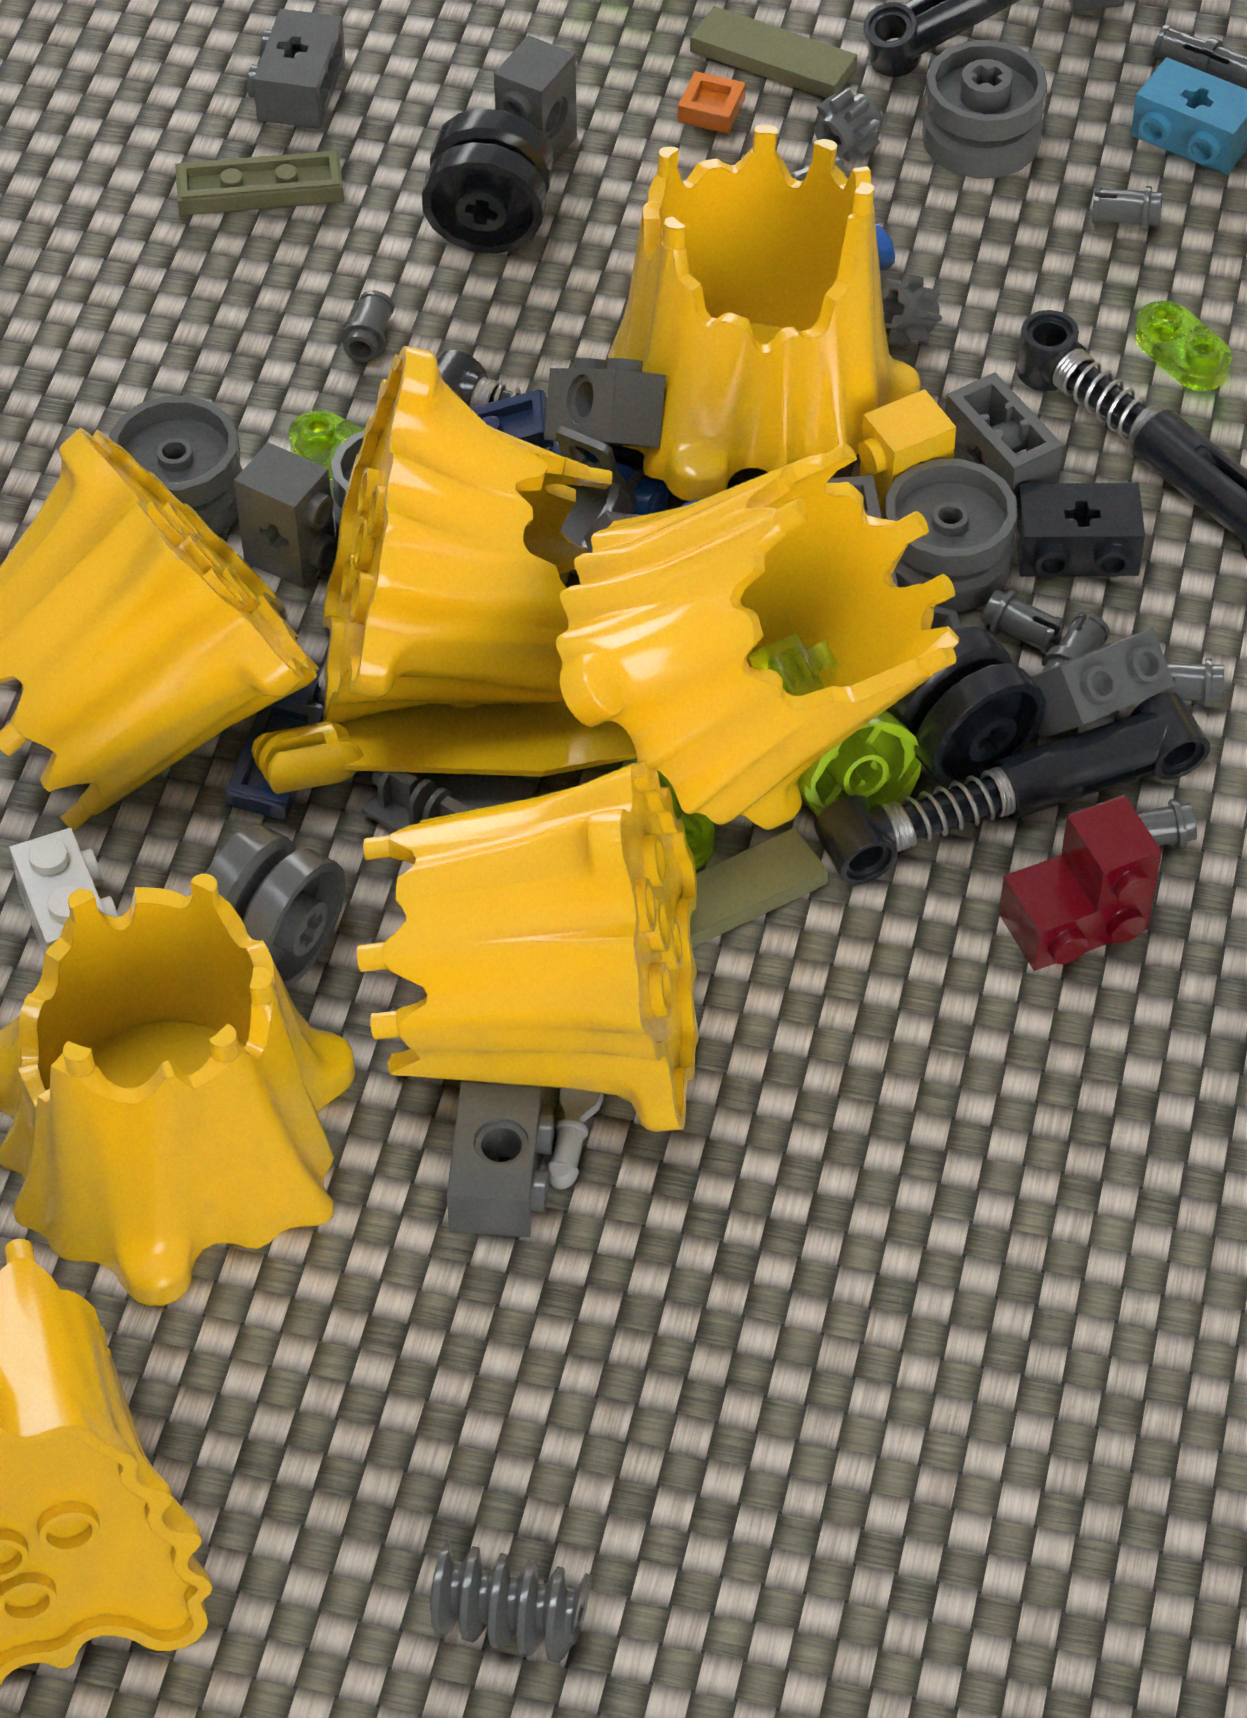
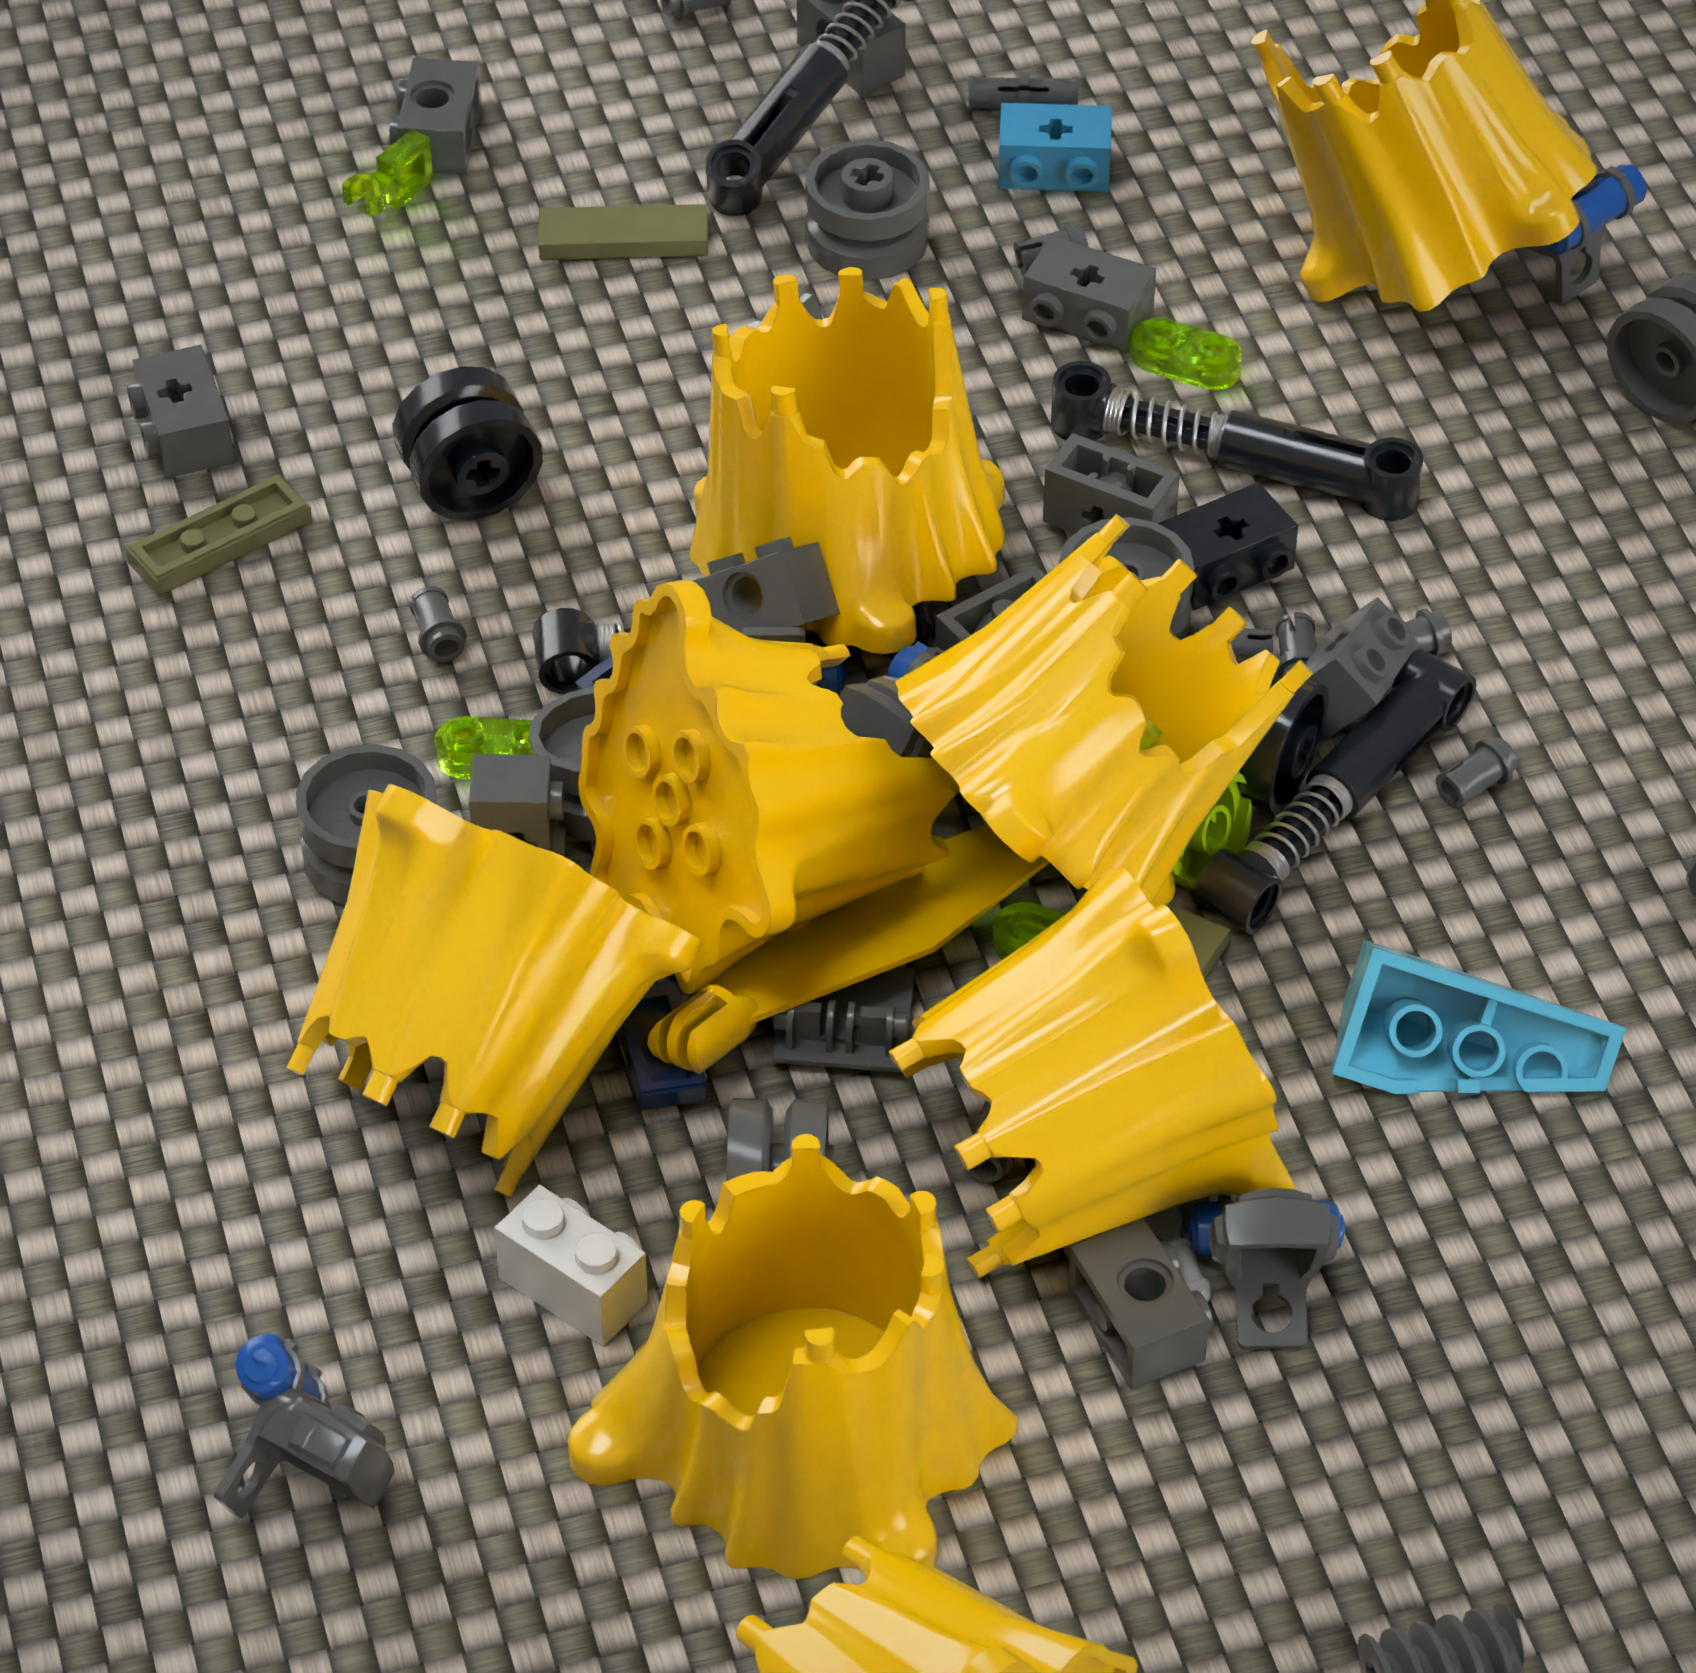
camera: 30 degrees left, 5 degrees down
dark grey brick [494,35,577,164] -> none
orange plate [677,71,746,134] -> none
dark grey gear [815,88,882,161] -> none
yellow brick [858,389,956,519] -> none
dark red brick [999,795,1162,971] -> none
none -> dark grey brick [1022,236,1156,353]
none -> dark grey piece [1186,1188,1346,1349]
none -> medium azure wedge [1331,940,1626,1094]

